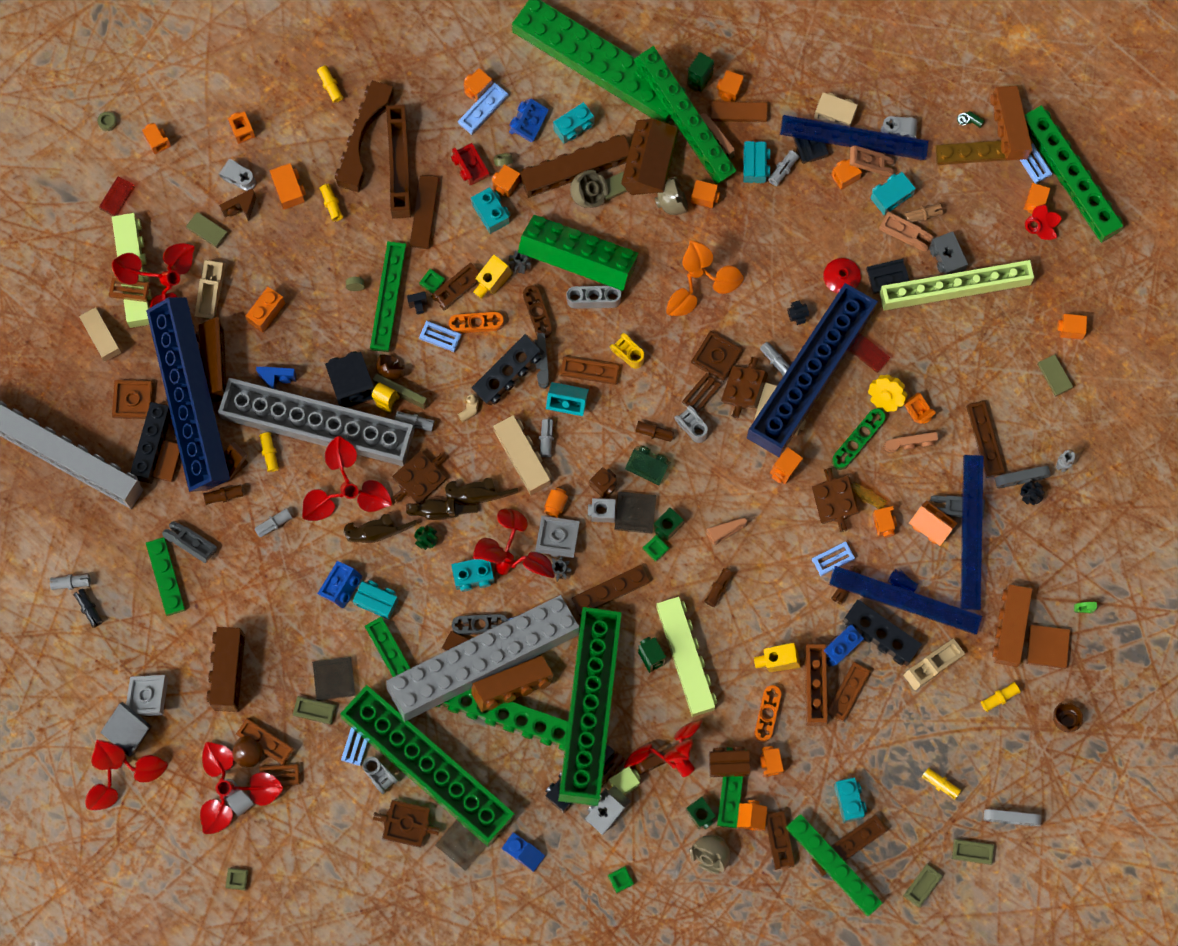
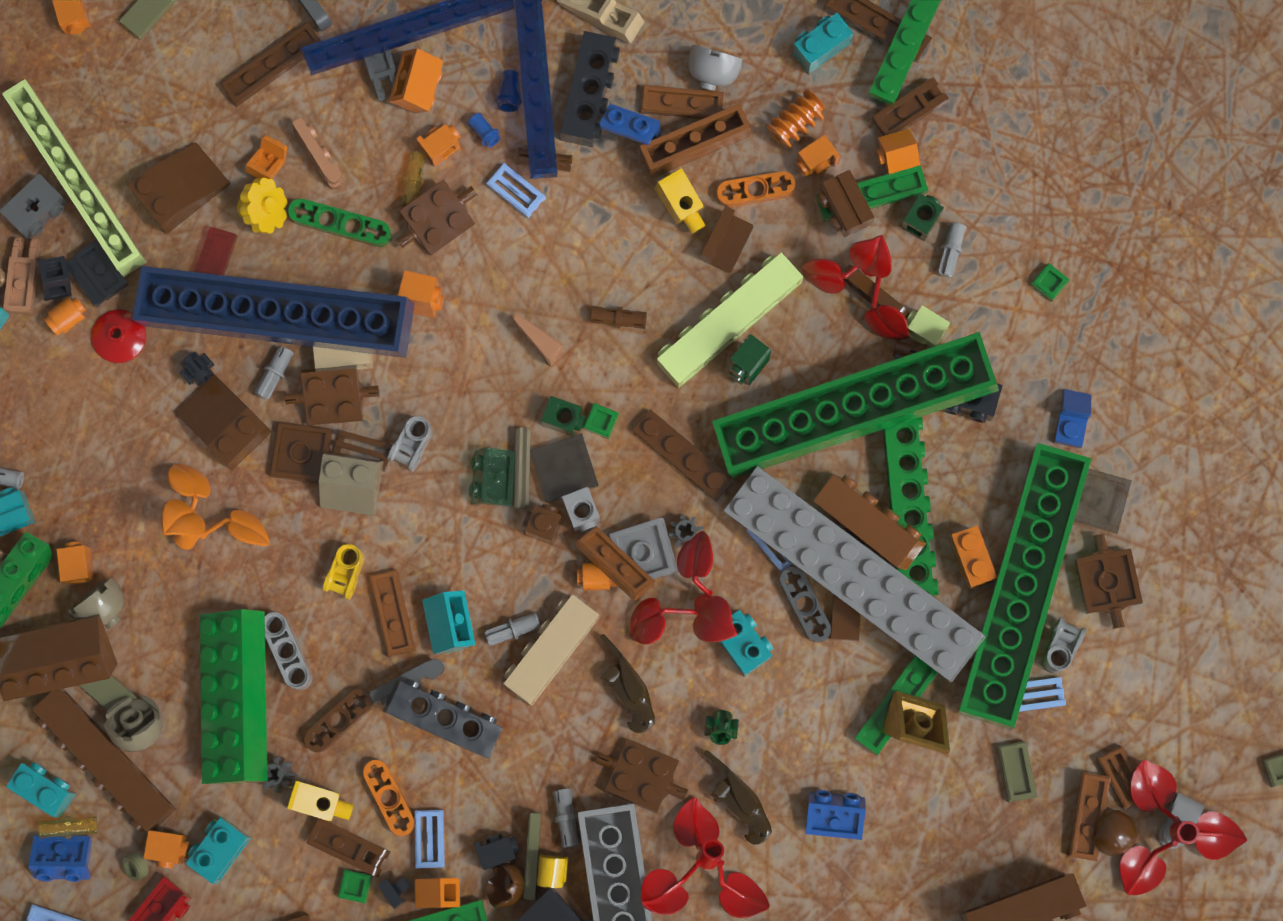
camera: 110 degrees left, 5 degrees up
clear smoke tile [312,657,356,701] -> none
teal brick [353,580,399,620] -> none
dark brown animal [406,499,478,520] -> none
tan arm [458,394,479,422] -> none
brick [585,786,632,835] -> none
reddish brown axle [635,421,674,442] -> none
dark tan cylinder [690,835,730,874] -> none
none -> black brick [37,256,72,301]
none -> clear yellow pin [39,816,97,839]
none -> orange brick [44,296,86,336]
none -> reddish brown slope [127,142,231,234]
none -> reddish brown slope [175,374,272,471]
none -> dark tan slope [319,452,383,516]
none -> orange brick [415,878,460,908]
none -> blue pin [468,113,501,148]
none -> black brick [474,834,520,871]
none -> dark tan axle [513,427,531,509]
none -> dark orange tile [575,526,655,601]
none -> light grey cylinder [688,45,743,91]
none -> reddish brown panel [701,206,753,273]
none -> orange piece [766,89,825,149]
none -> pearl gold slope [882,691,950,754]
none -> light grey axle [937,222,967,277]
none -> orange brick [948,525,997,591]

